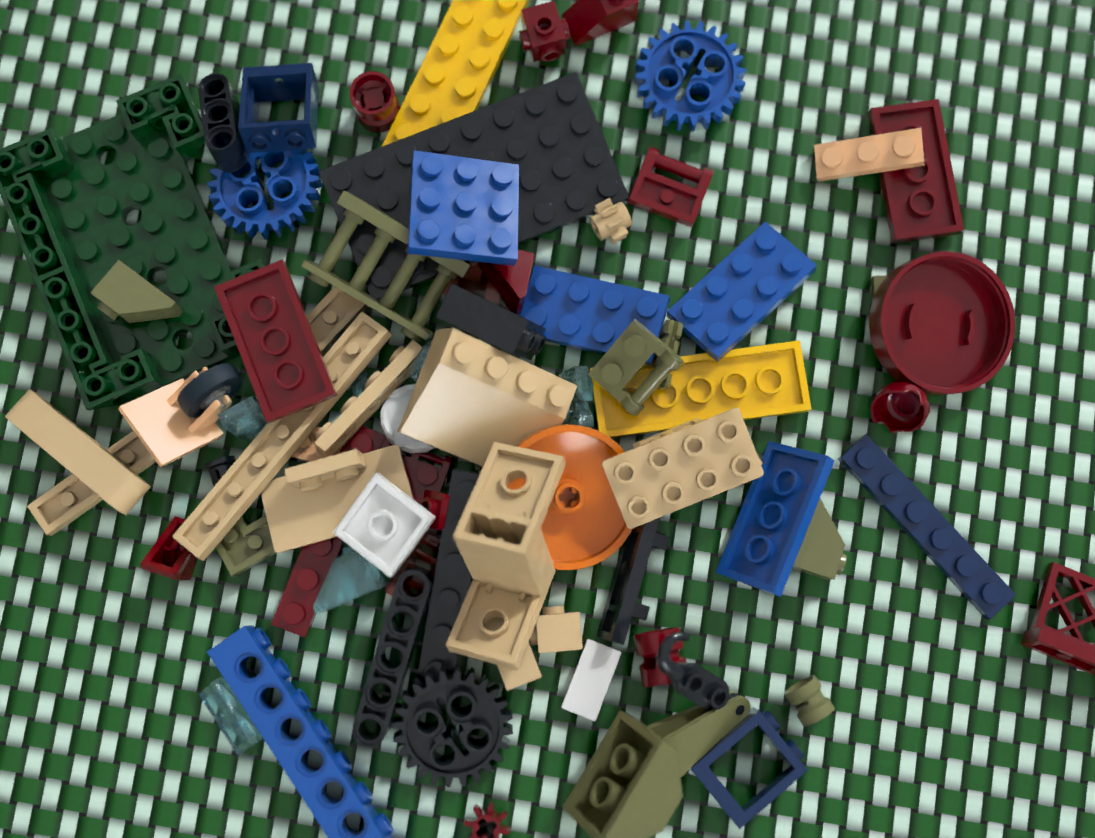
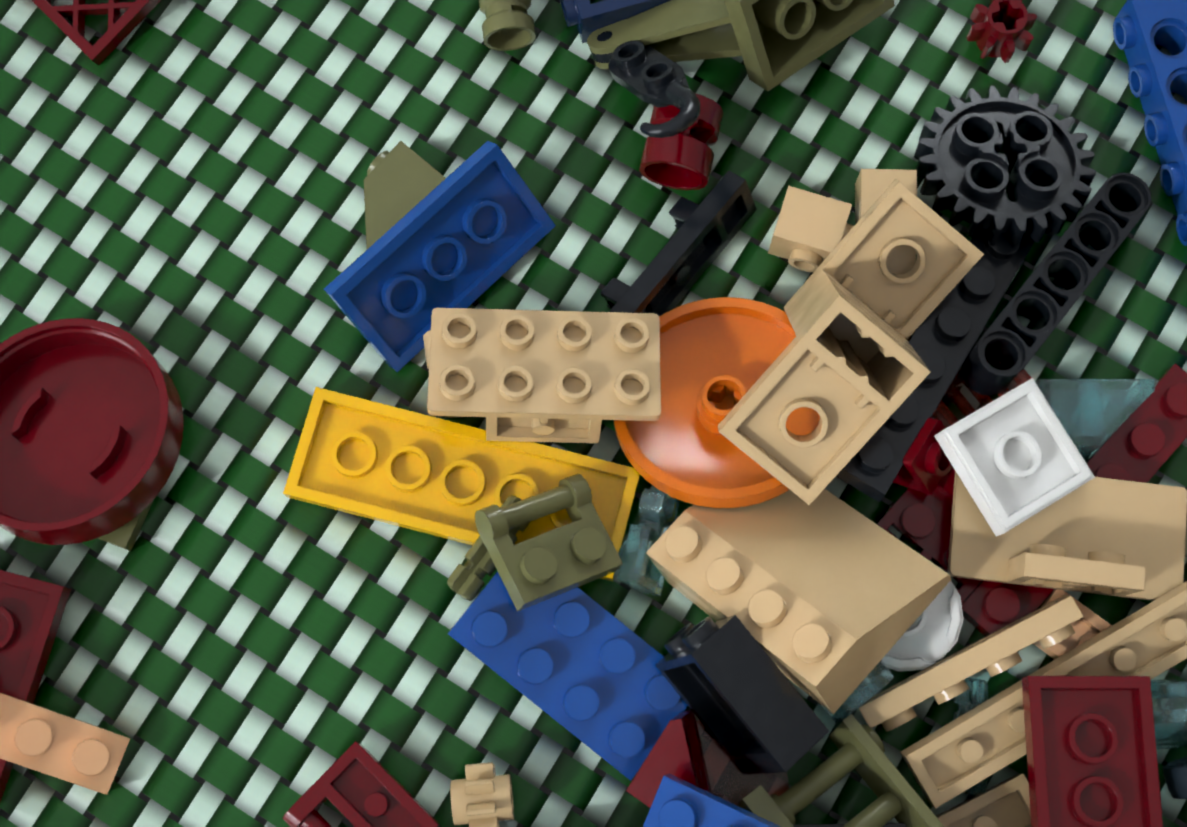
camera: 155 degrees left, 5 degrees down
white tile [561,638,622,721] -> none
blue plate [667,221,817,362] -> none
dark blue plate [838,434,1016,619] -> none
dark red hair [870,381,930,433] -> none

